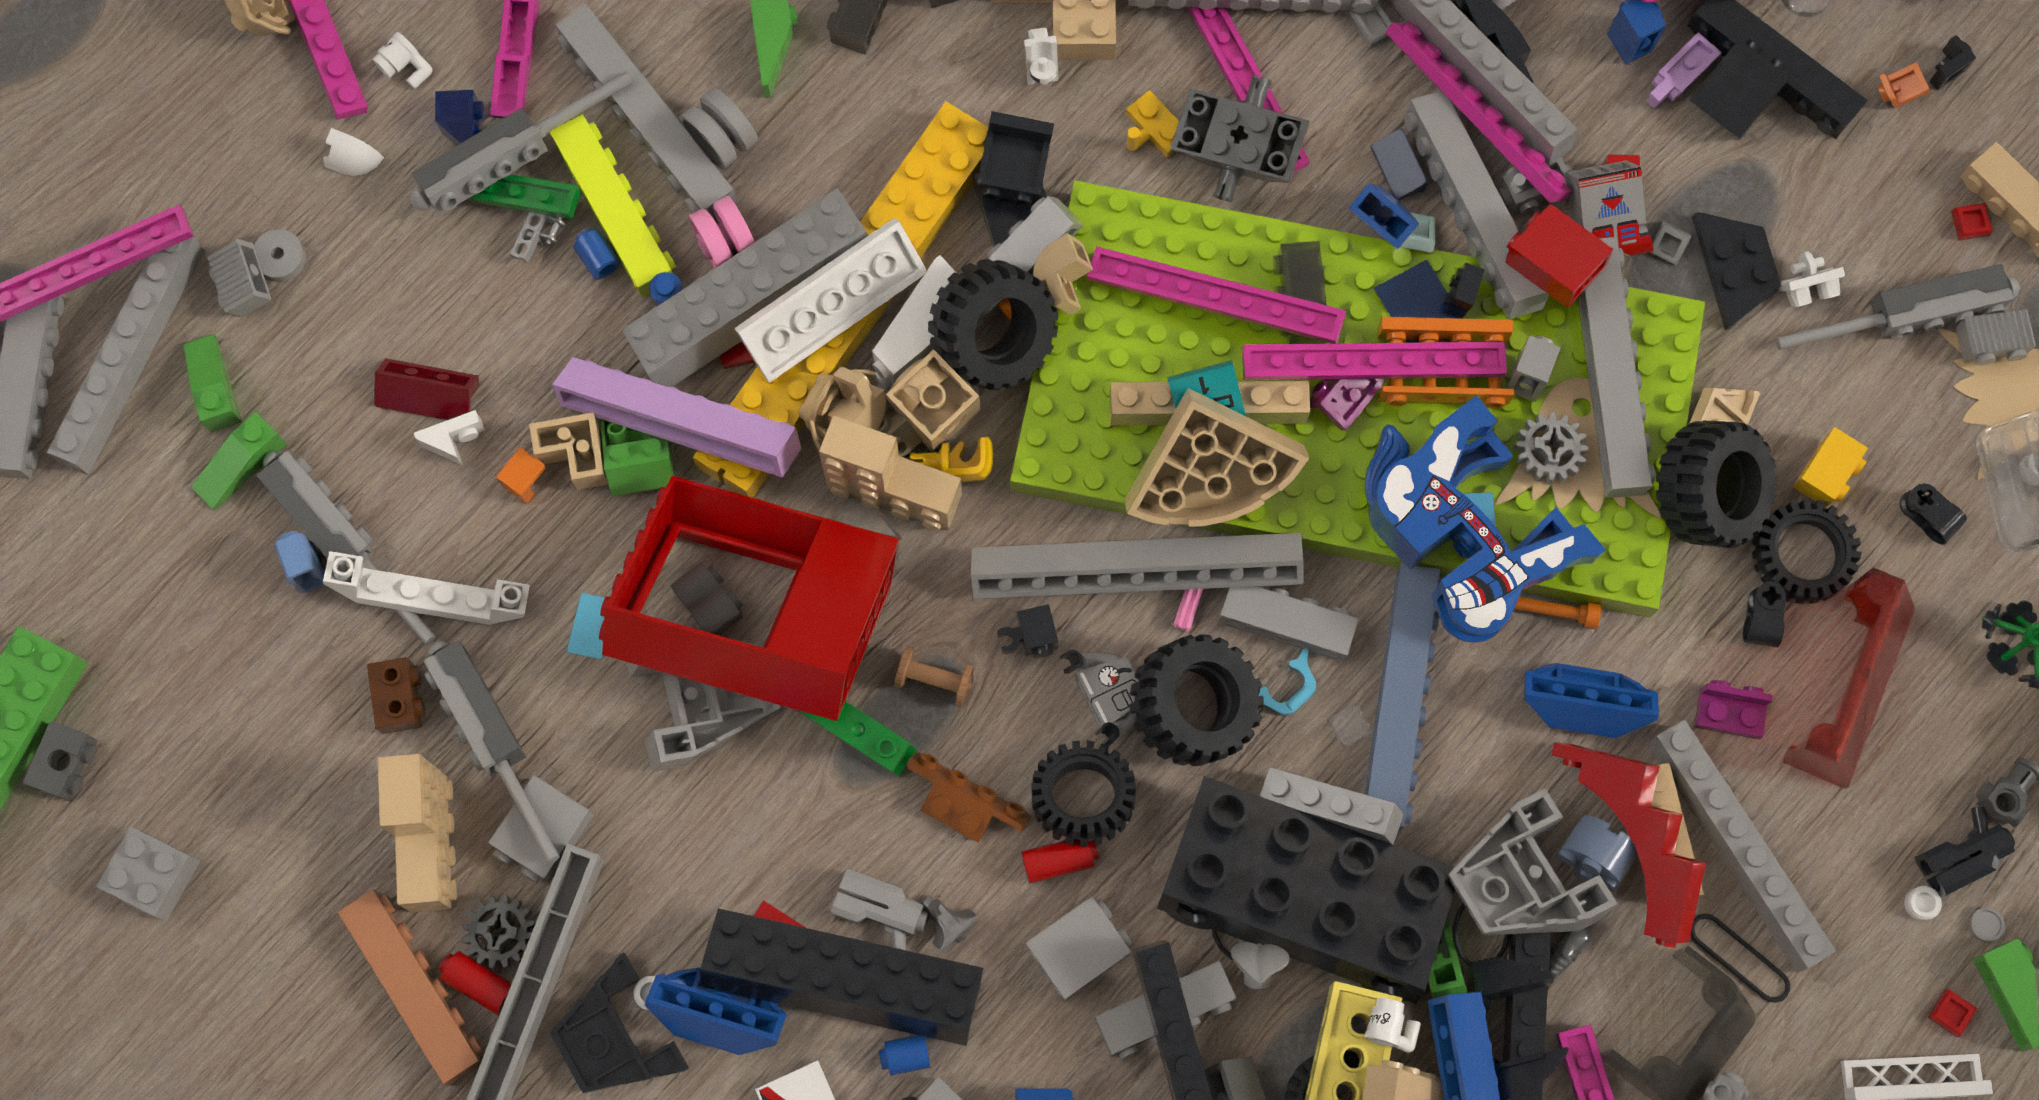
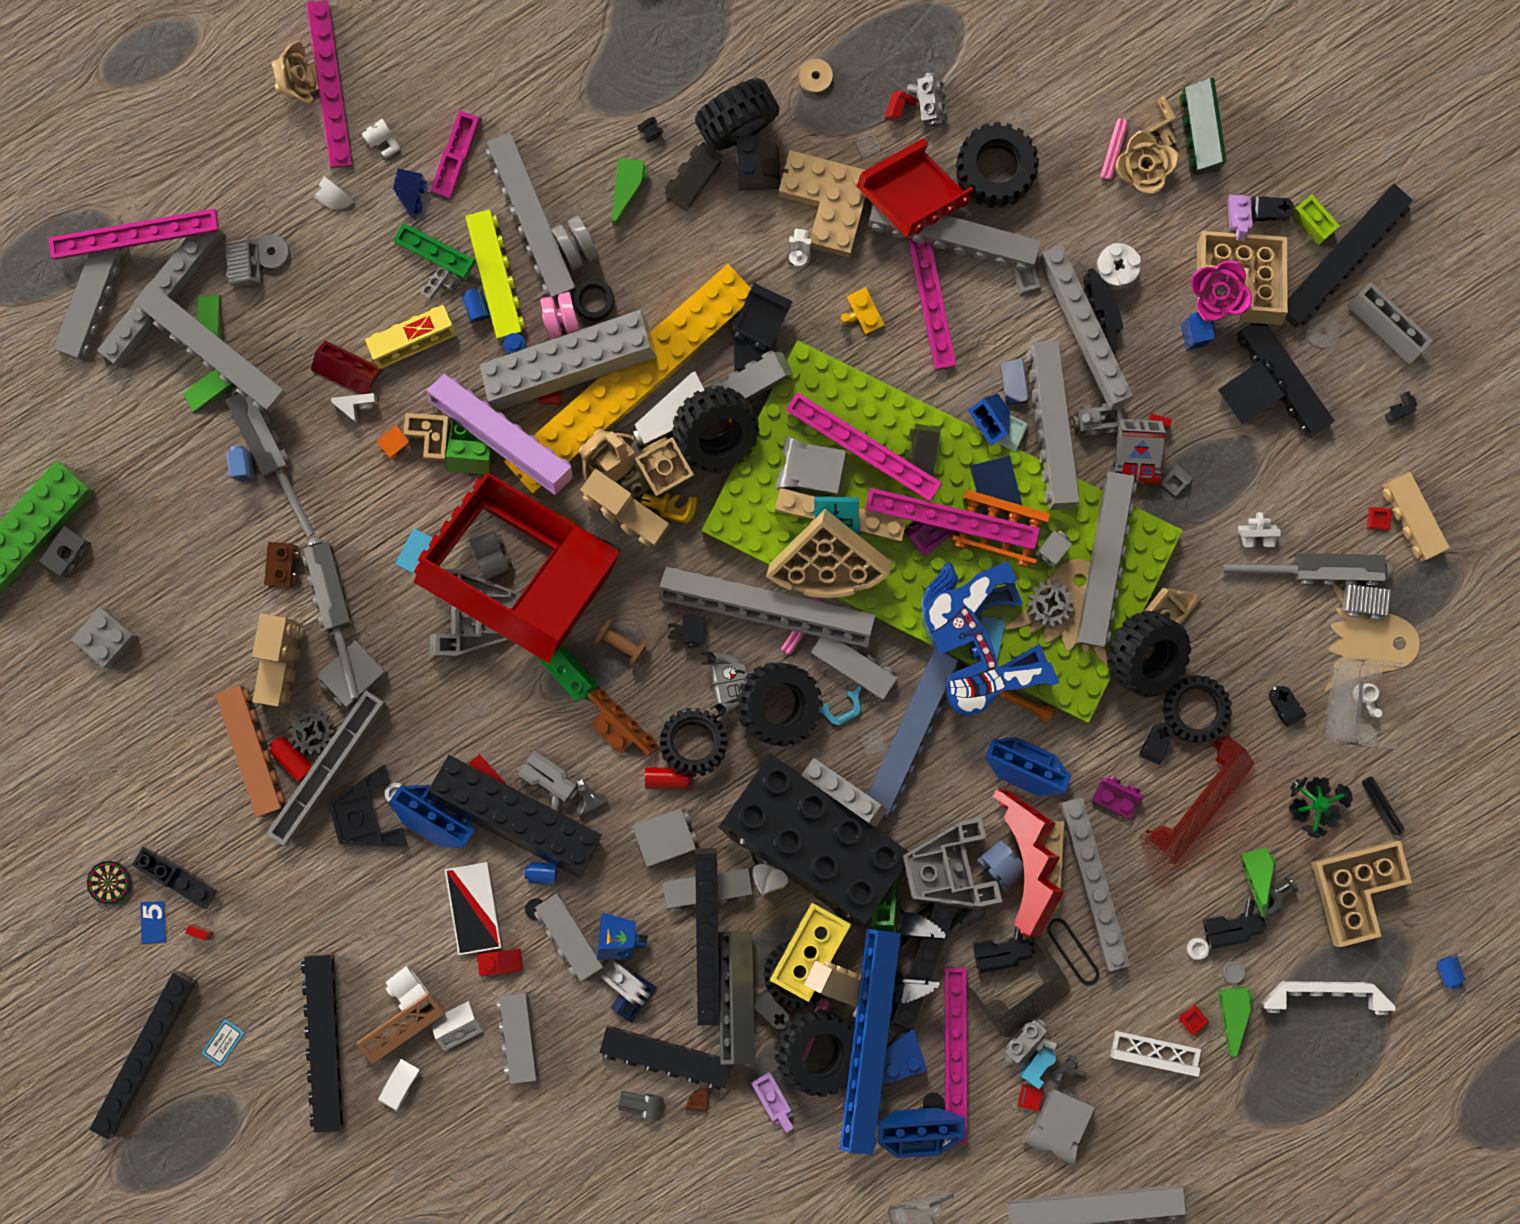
camera: 15 degrees right, 10 degrees up
white slope [323,551,530,625] -> none
piece [411,71,633,216] -> none
white plate [734,218,927,383] -> none
tan brick [1033,233,1093,315] -> none
dark grey slope [1170,75,1310,202] -> none
white piece [1364,997,1421,1053] -> none
dark pink plate [1385,22,1573,202] -> none
black piece [1443,262,1485,319] -> none
red brick [1505,204,1613,308] -> none
lavender hinge [1646,32,1722,109] -> none
black wing [1692,212,1781,330] -> none
yellow brick [1793,427,1868,508] -> none
orange bracket [1877,62,1931,109] -> none
none -> light grey brick [134,282,287,413]
none -> light yellow brick [365,305,457,369]
none -> black tyre [573,279,615,321]
none -> light grey piece [775,436,847,497]
none -> black piece [973,927,1035,973]
none -> bright green slope [1241,847,1276,918]

